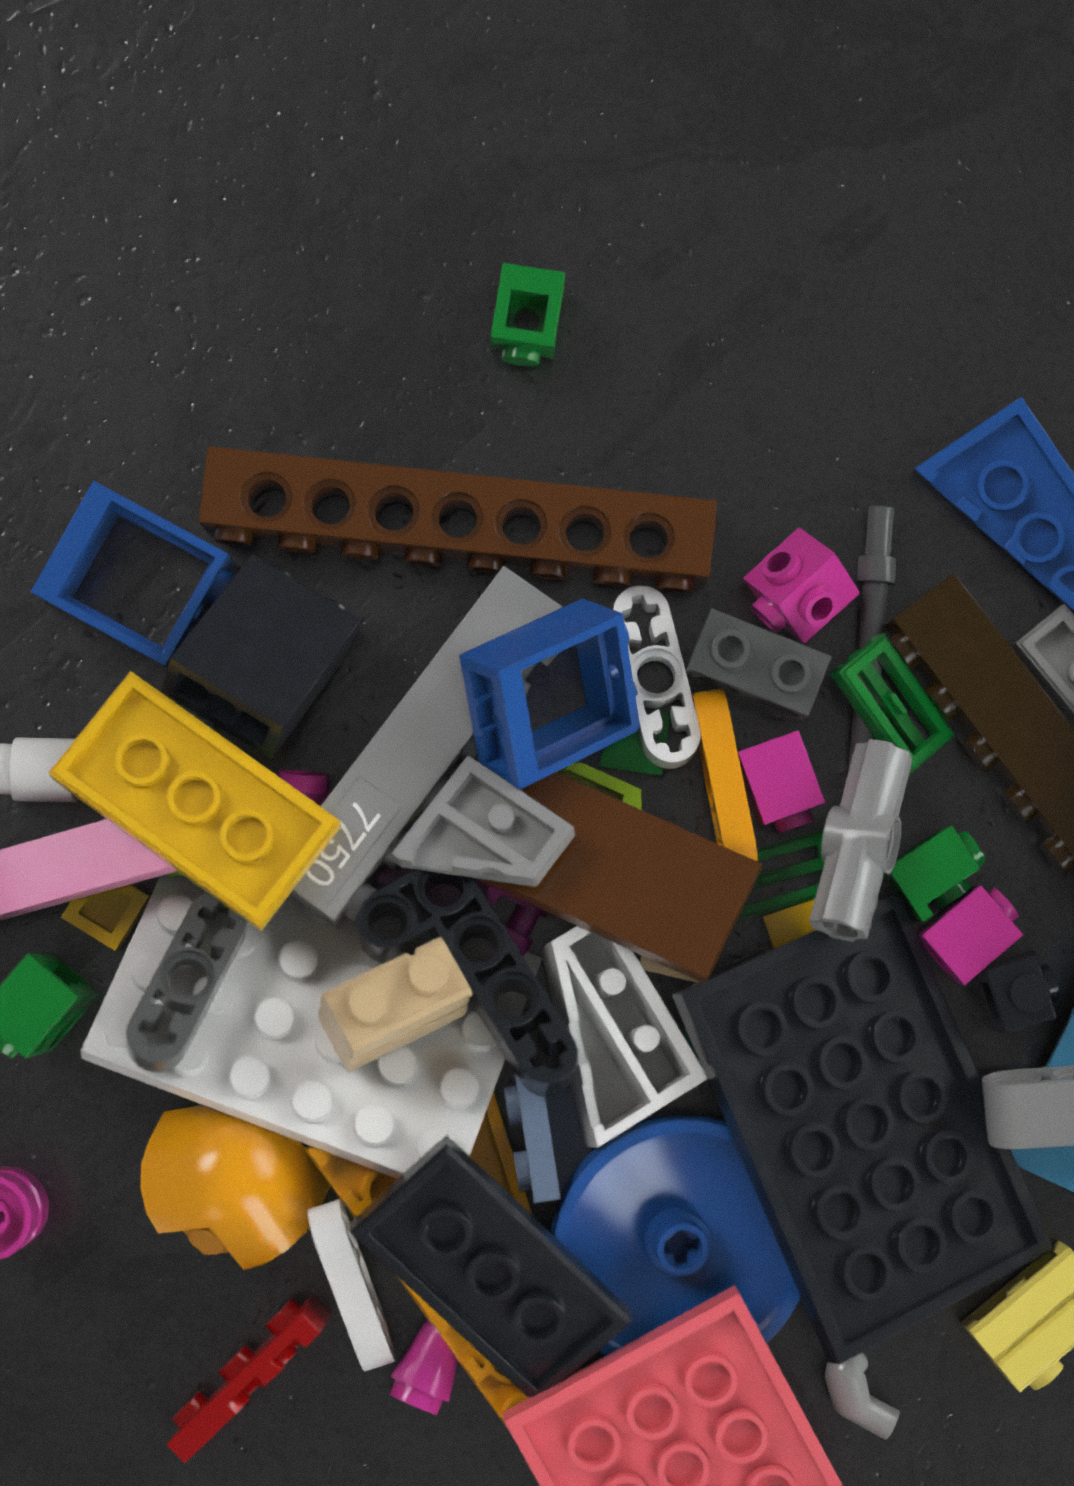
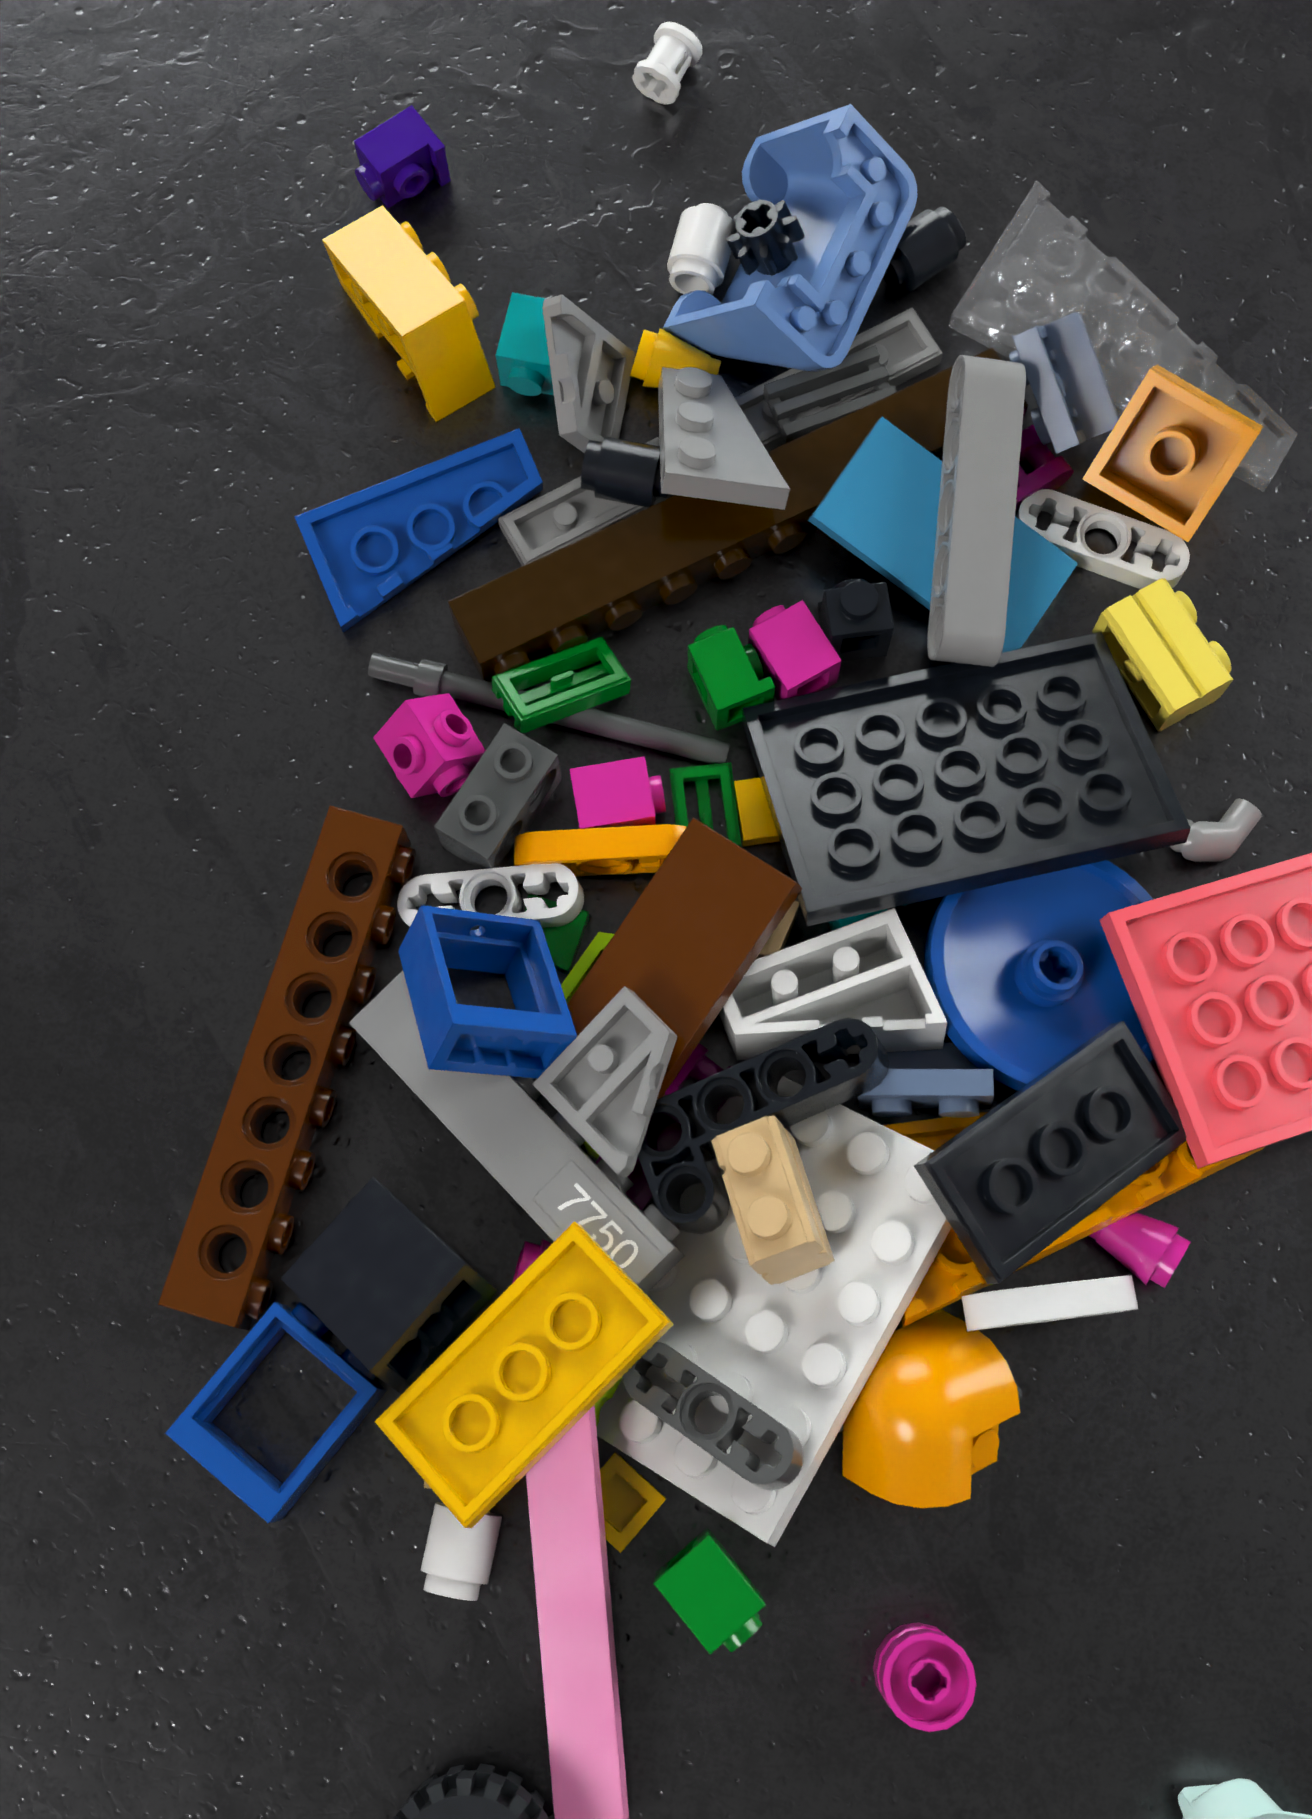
camera: 75 degrees left, 10 degrees down
red wing [166,1293,332,1463] -> none
green brick [491,263,565,367] -> none
light grey piece [809,739,912,942] -> none

